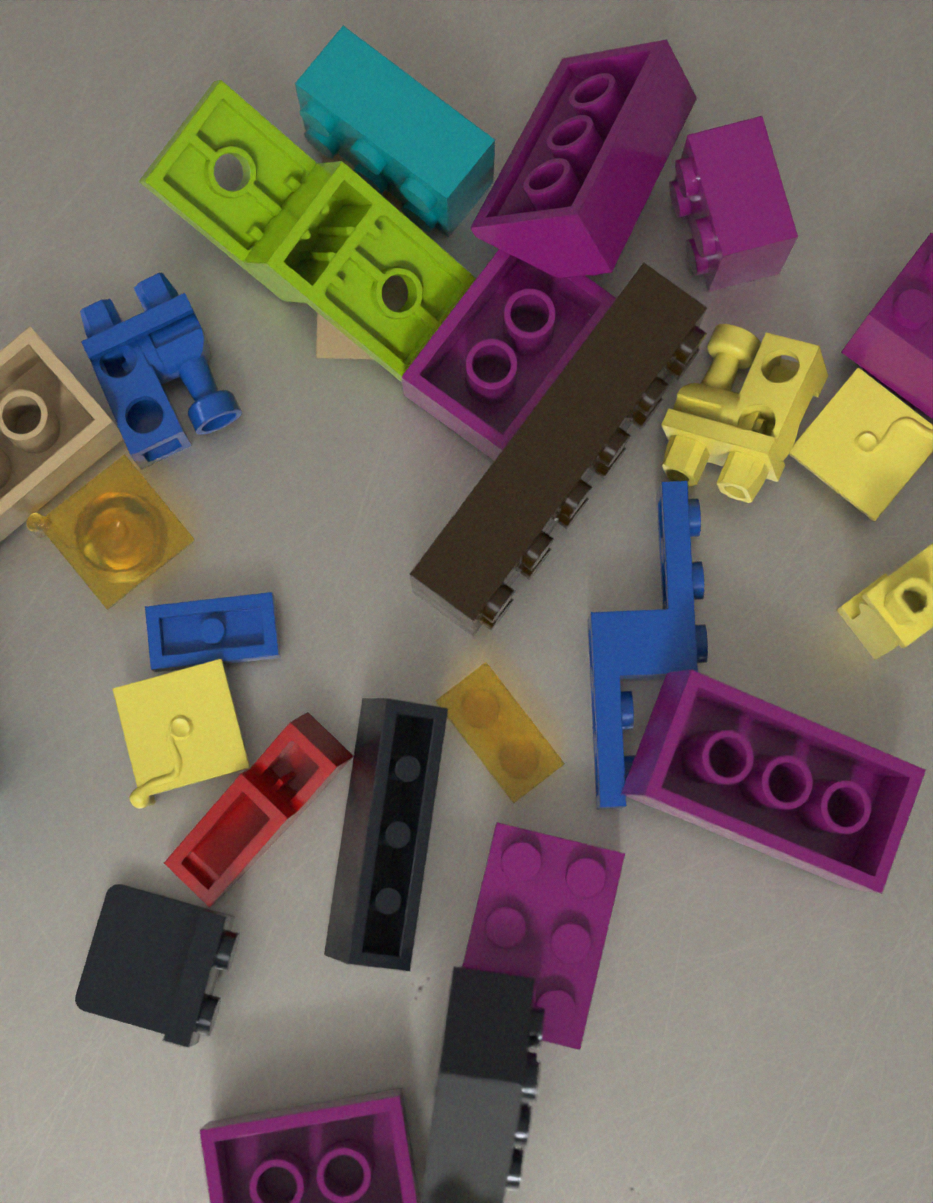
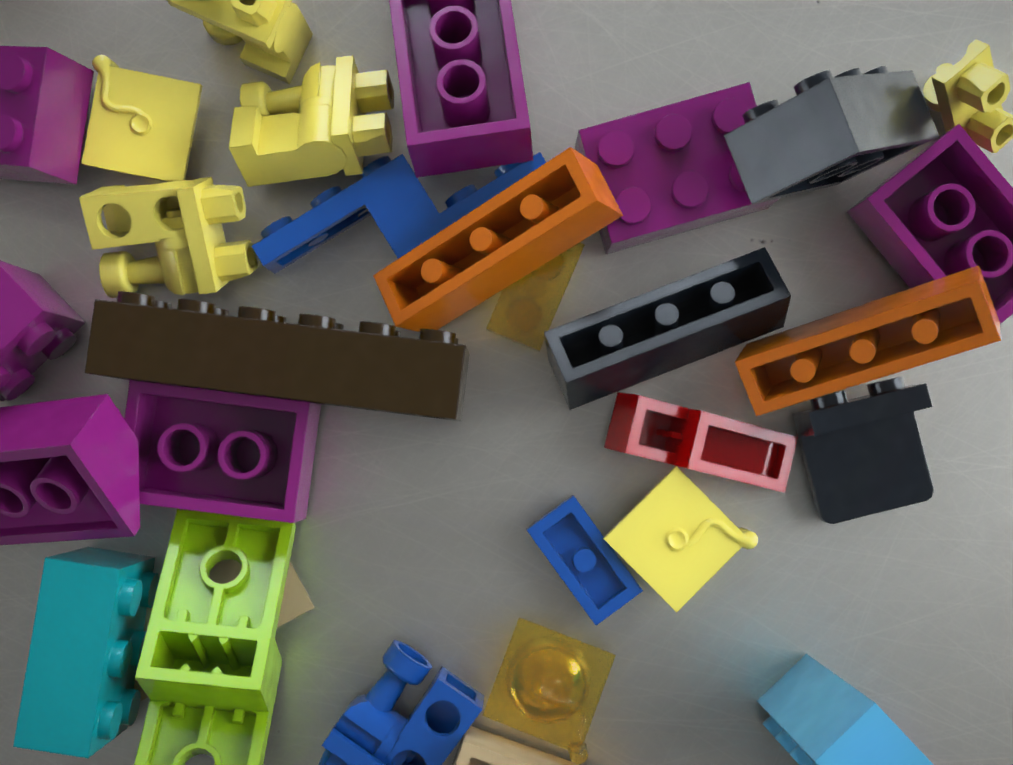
camera: 120 degrees left, 5 degrees up
none -> light yellow hips [229,55,394,187]
none -> orange brick [373,147,623,332]
none -> orange brick [735,265,1001,416]

